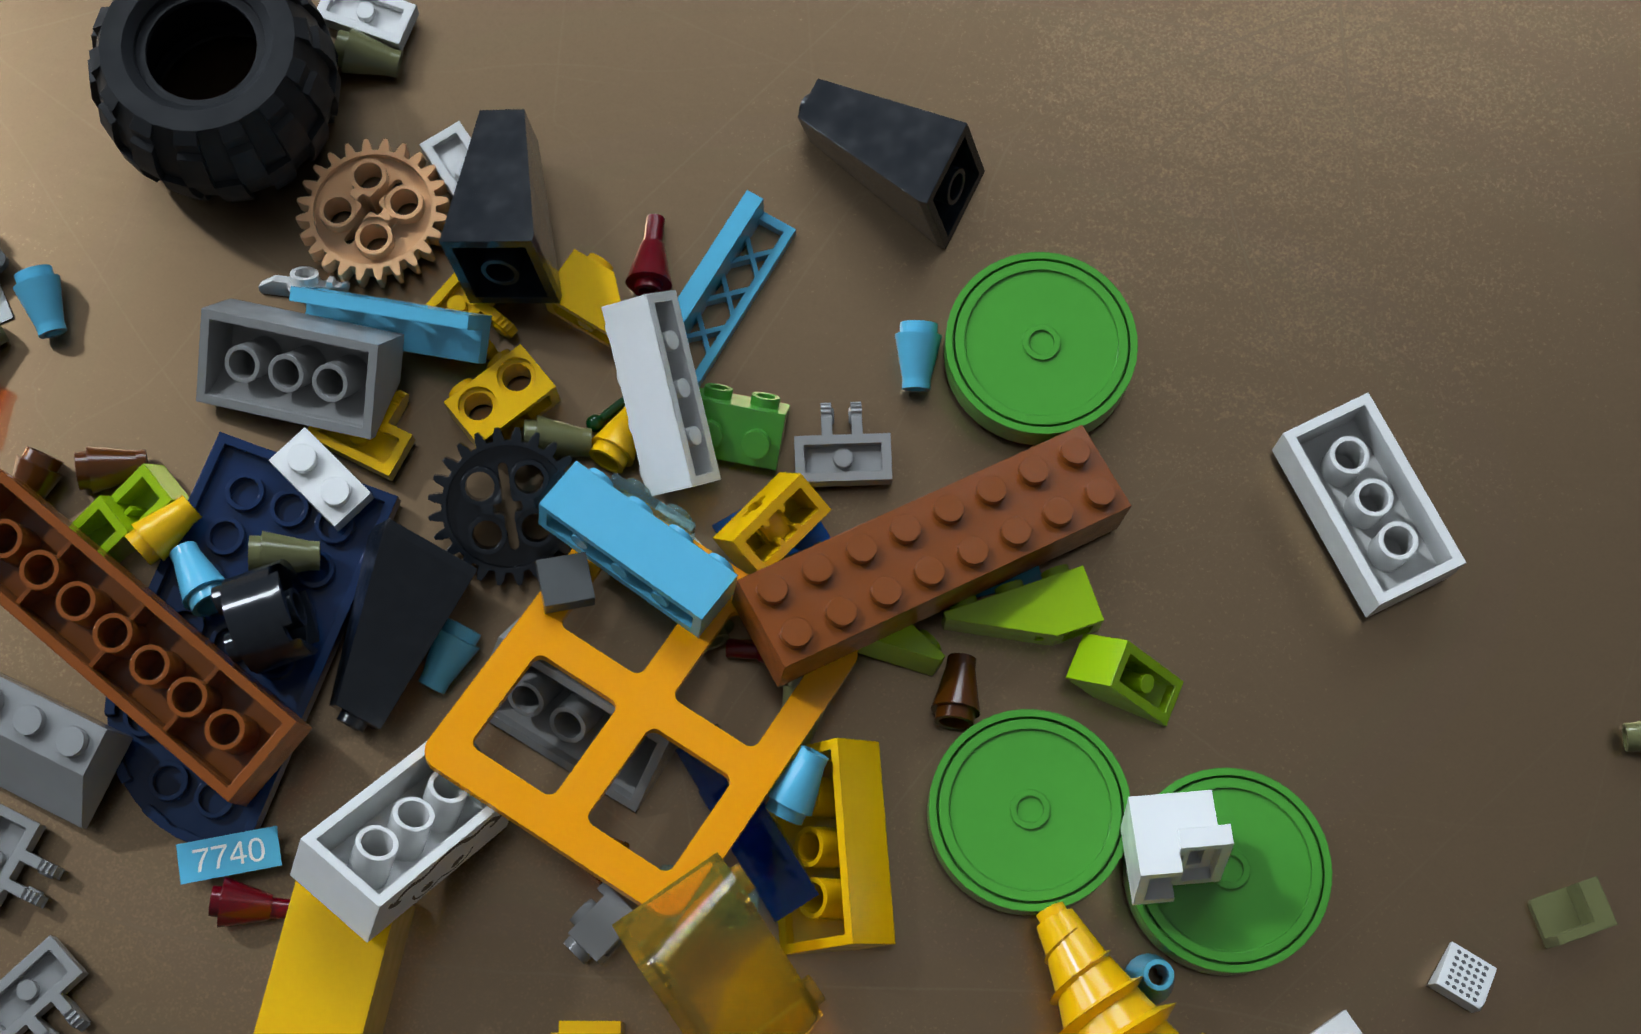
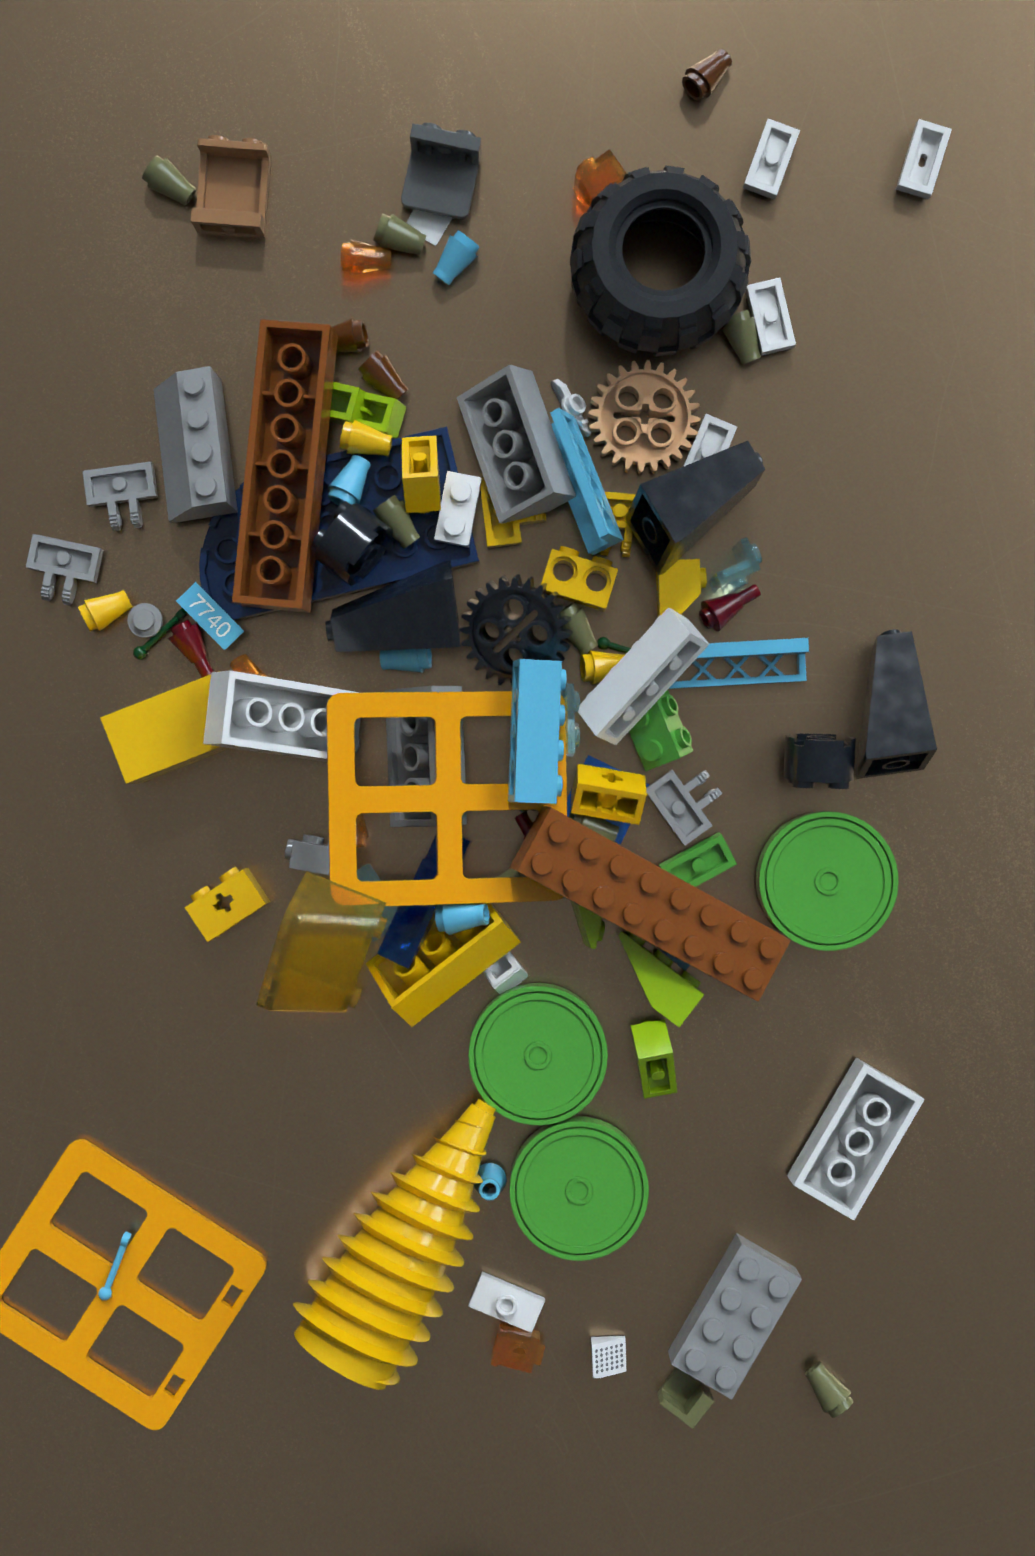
camera: 60 degrees right, 15 degrees up
dark grey tile [536,552,595,614] -> none
medium azure cone [895,320,942,392] -> none
reddish brown cone [931,653,980,730] -> none
white plate [1120,790,1234,905] -> none
none -> yellow cone [78,590,133,632]
none -> light grey plate [128,603,163,638]
none -> dark green hinge [133,608,188,660]
none -> yellow slope [402,435,441,513]
none -> white slope [483,951,528,994]
none -> clear orange brick [573,149,627,207]
none -> bright green plate [659,832,737,887]
none -> light grey brick [668,1233,802,1400]
none -> clear light blue bracket [708,537,762,596]
none -> black brick [784,733,856,789]

